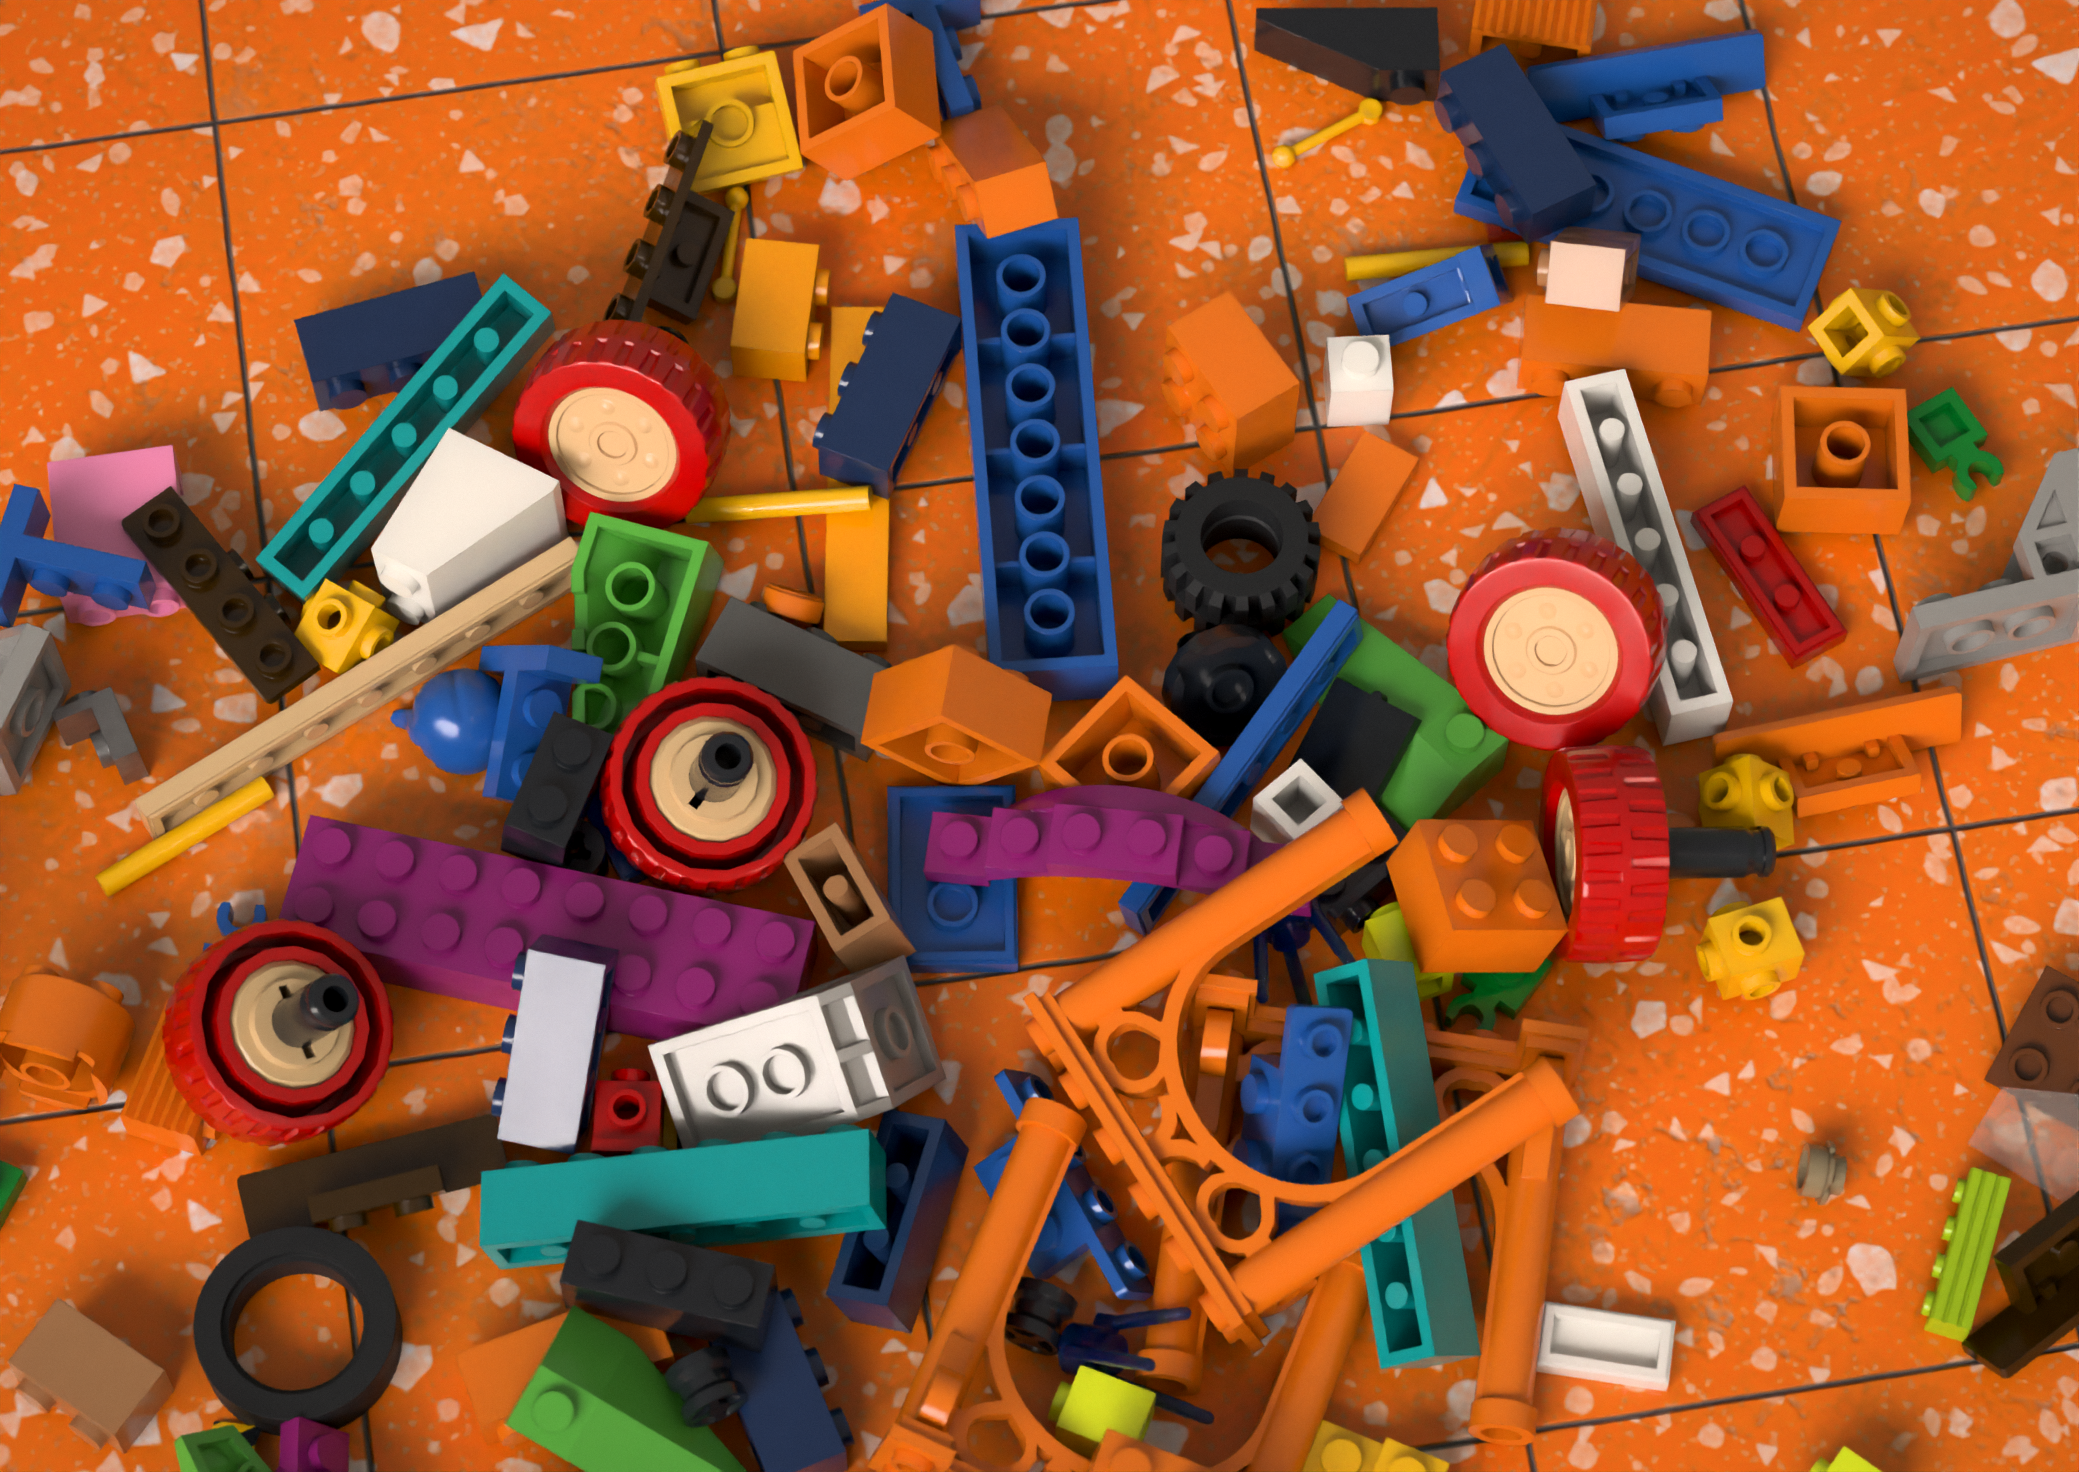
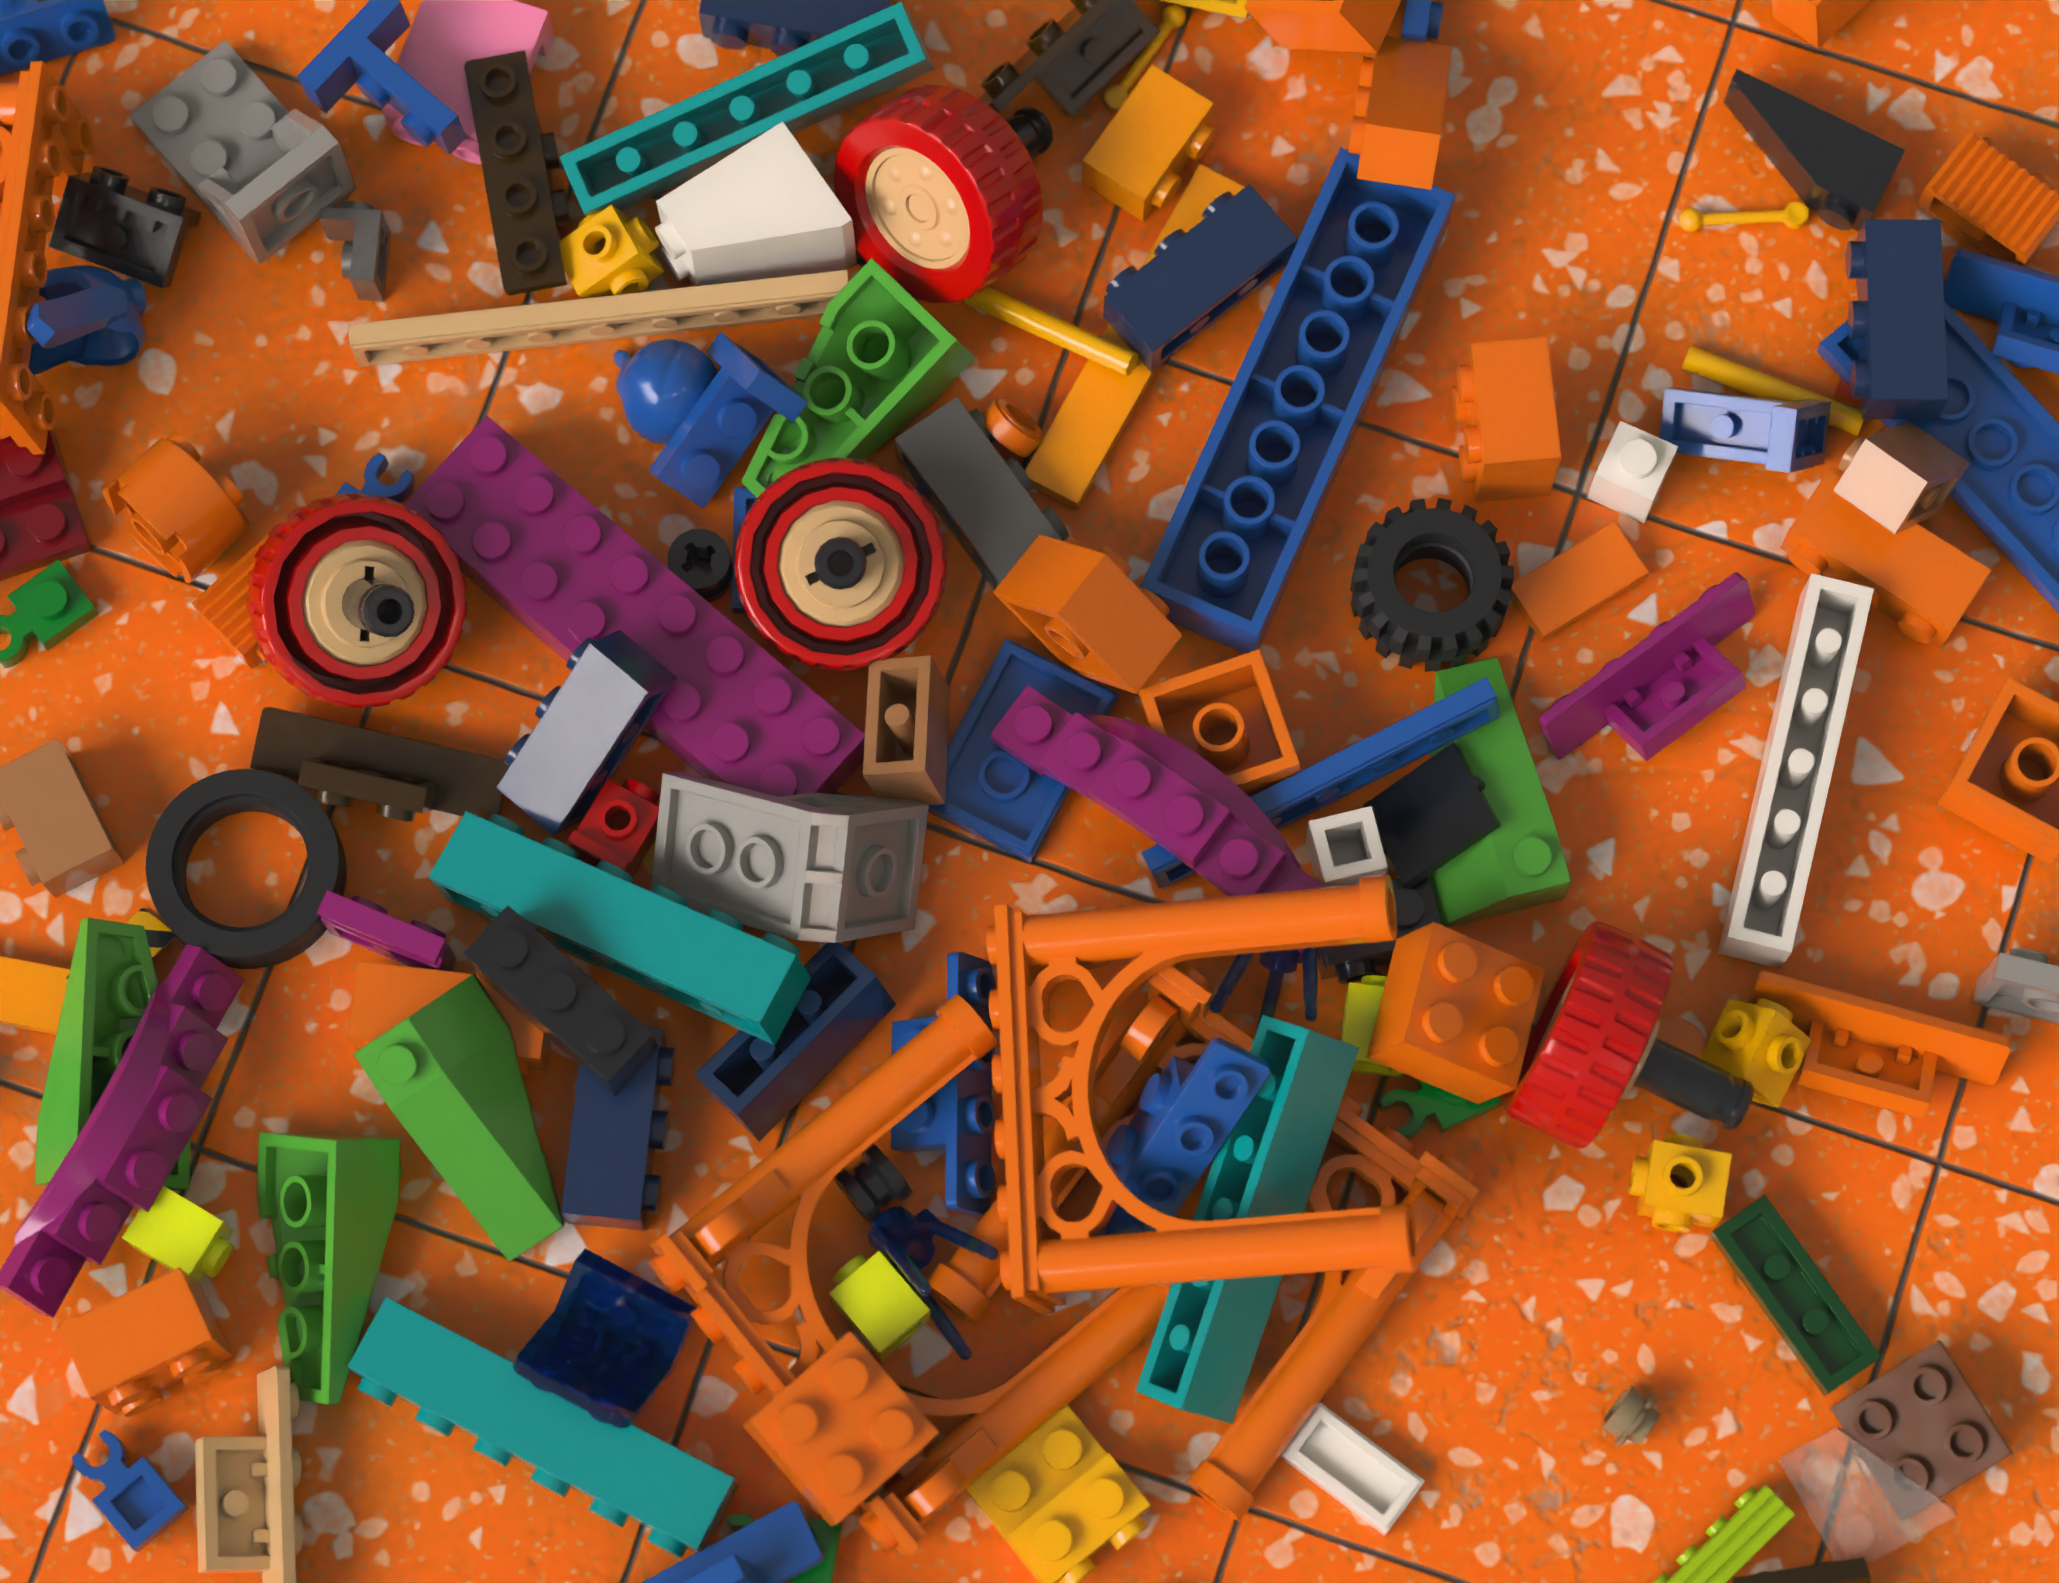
camera: 30 degrees right, 10 degrees up
yellow bar [95,775,274,898] -> none
black brick [500,711,615,868] -> none
black wheel [665,1346,748,1428] -> none
black tile [1161,624,1288,747] -> none
wheel [1446,527,1669,751] -> none
red tile [1690,485,1848,669] -> none
none -> magenta plate [317,890,456,971]
none -> magenta bracket [1539,572,1755,761]
none -> dark green plate [1709,1195,1881,1397]

